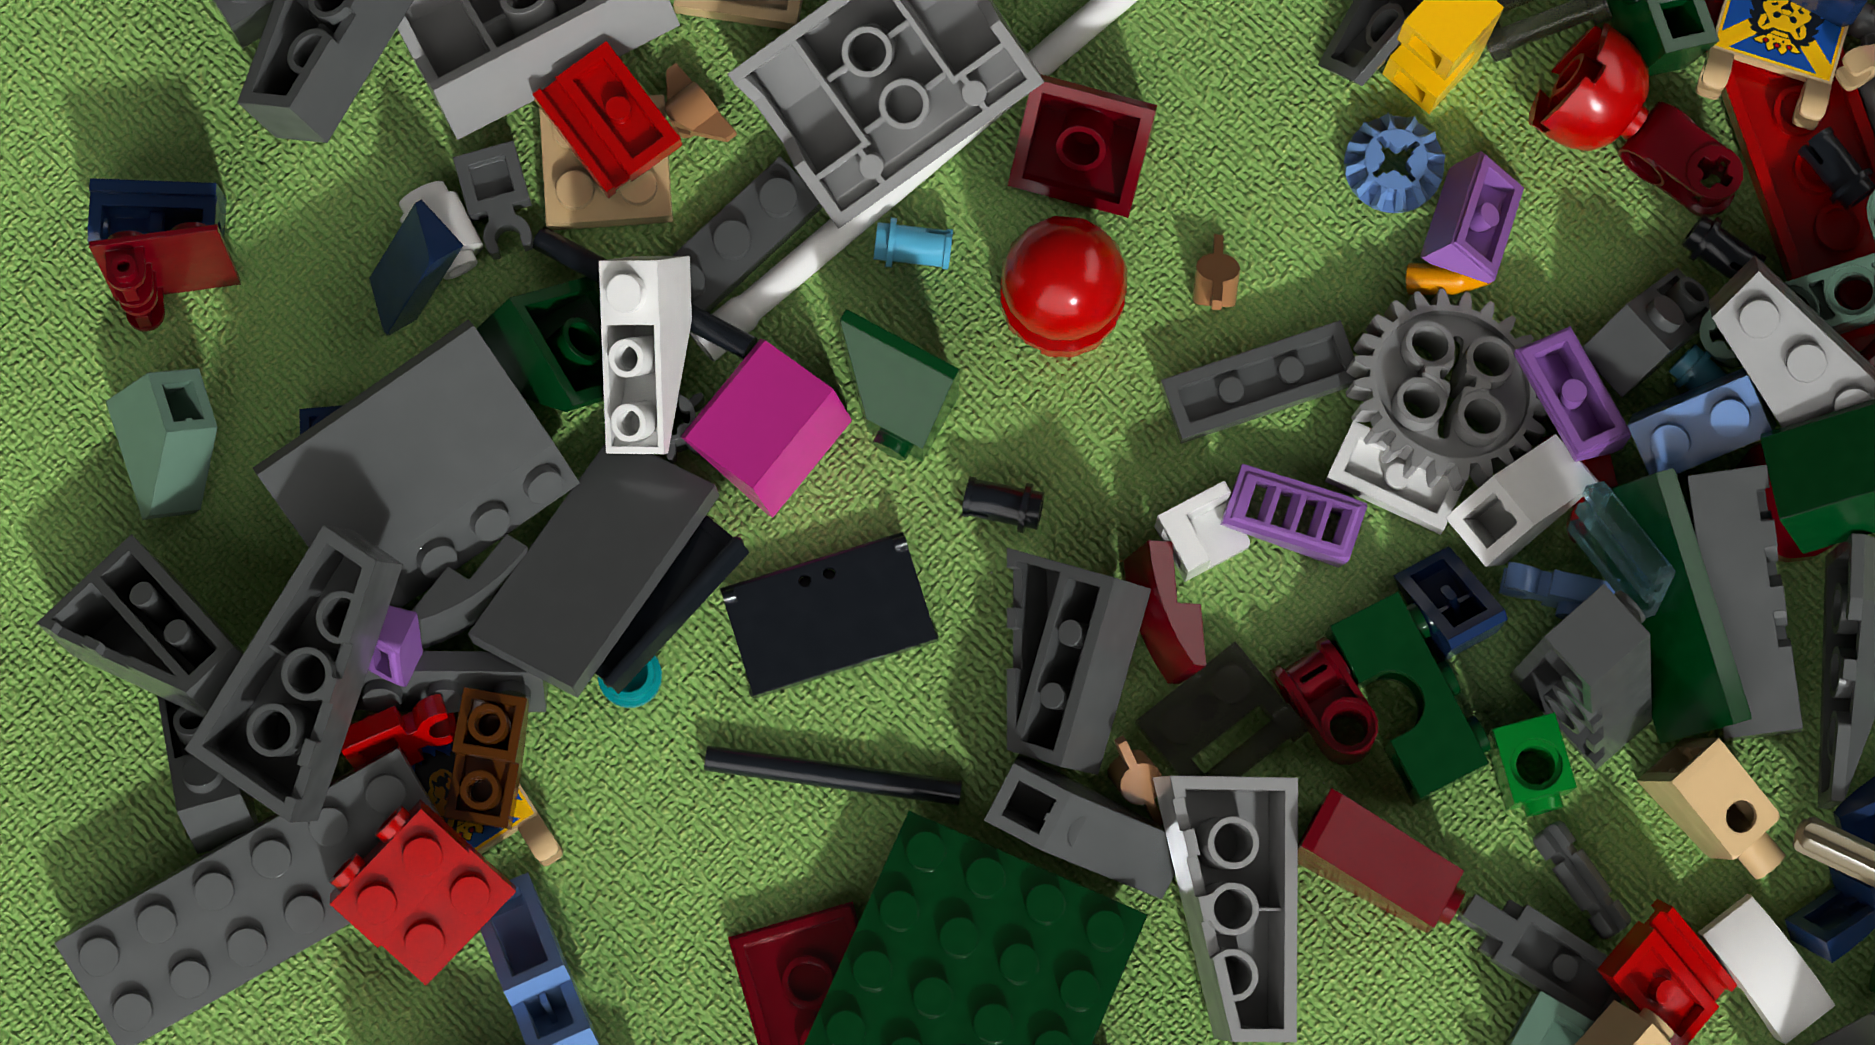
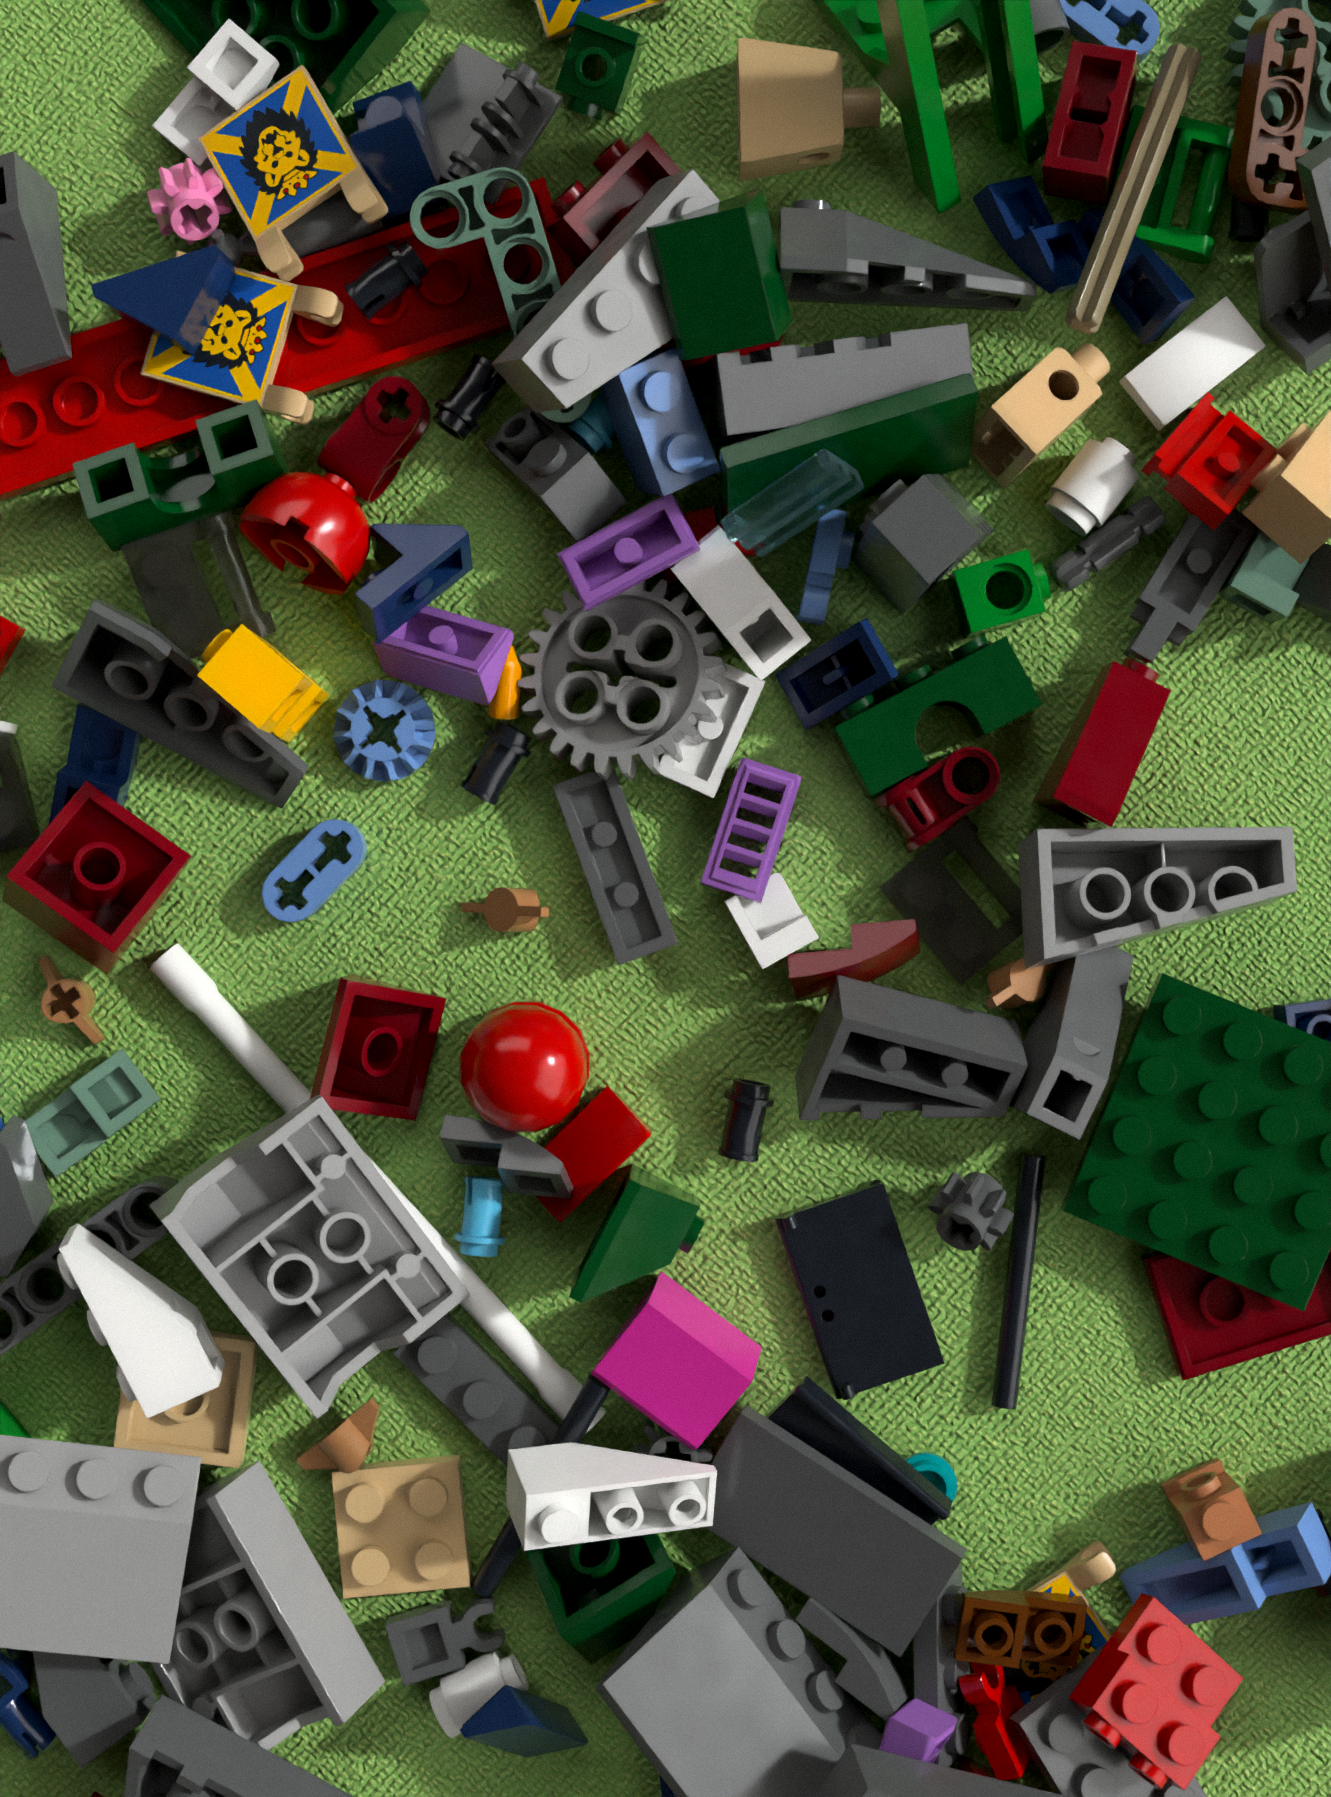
camera: 95 degrees left, 10 degrees up
red plate [532,41,682,199] -> none
none -> medium blue beam [262,819,367,922]
none -> dark blue slope [355,523,473,644]
none -> dark grey slope [440,1114,574,1199]
none -> black pin [460,720,532,805]
none -> red slope [535,1085,652,1223]
none -> dark grey gear [928,1172,1014,1251]
none -> white brick [1045,437,1139,536]
none -> nougat brick [1160,1457,1262,1561]

